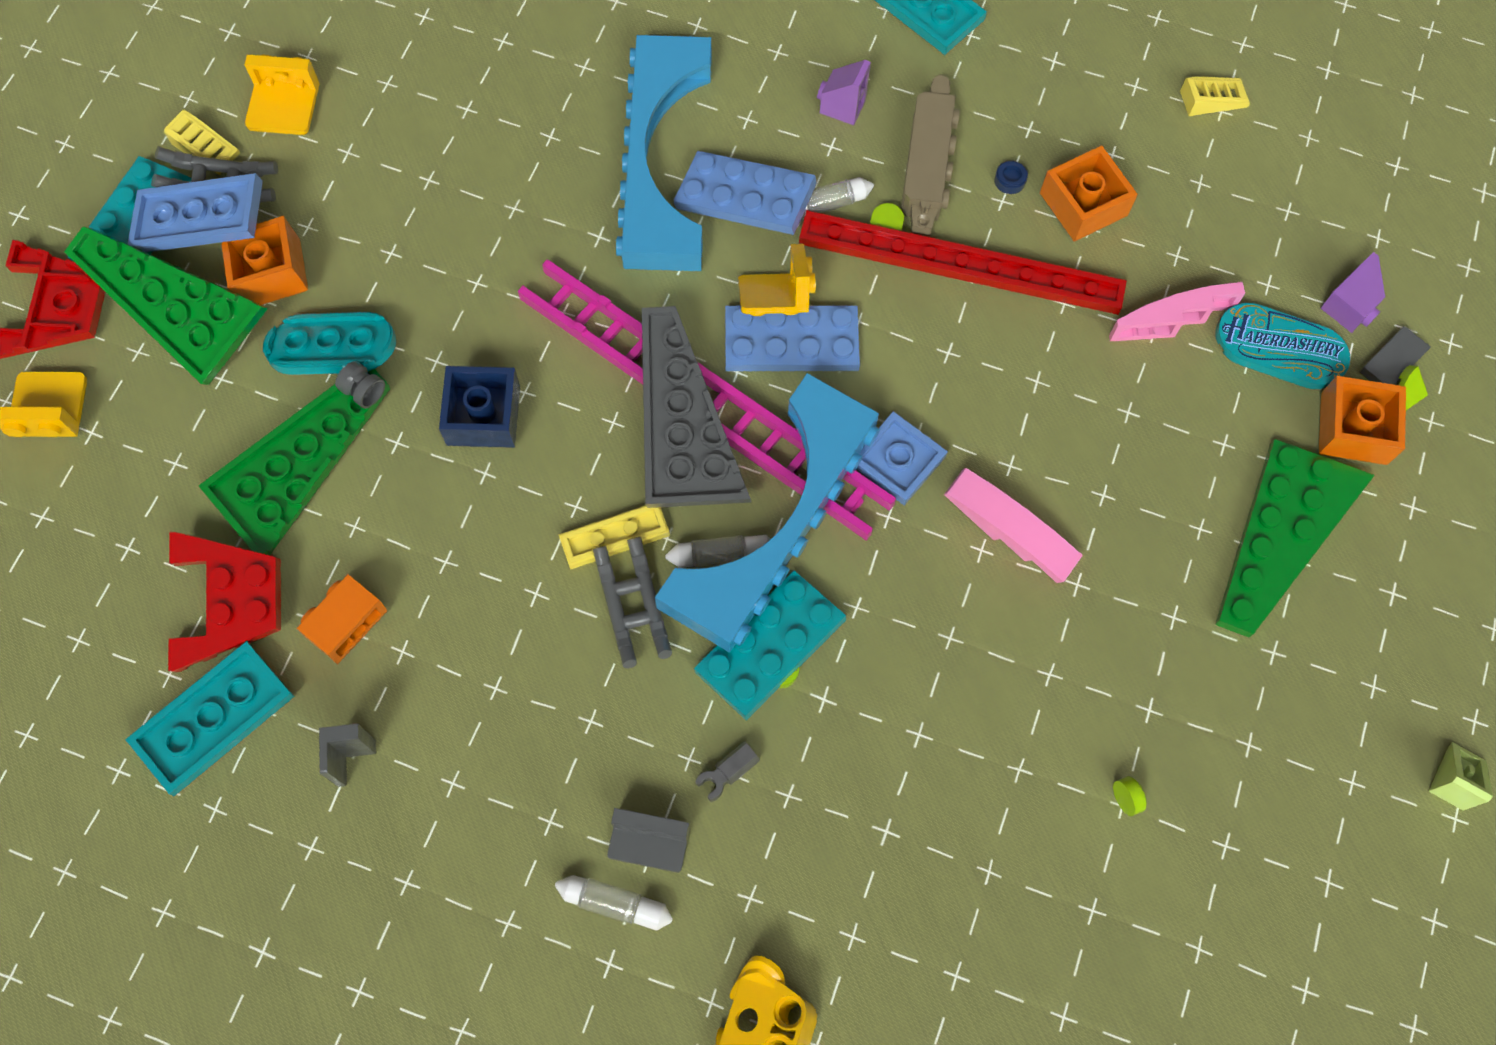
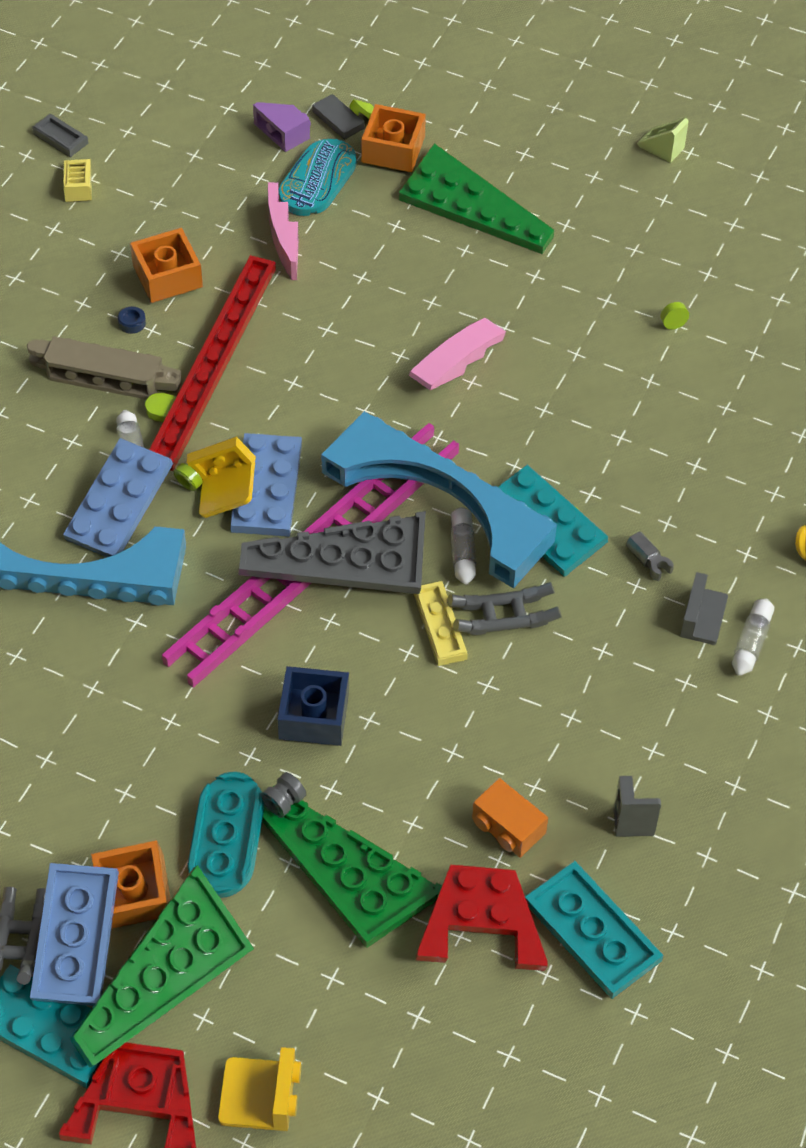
camera: 85 degrees left, 15 degrees down
medium lavender slope [817,60,871,125] -> none
medium blue plate [856,411,948,506] -> none
none -> dark grey tile [32,114,89,158]
none -> lime tile [174,463,203,491]

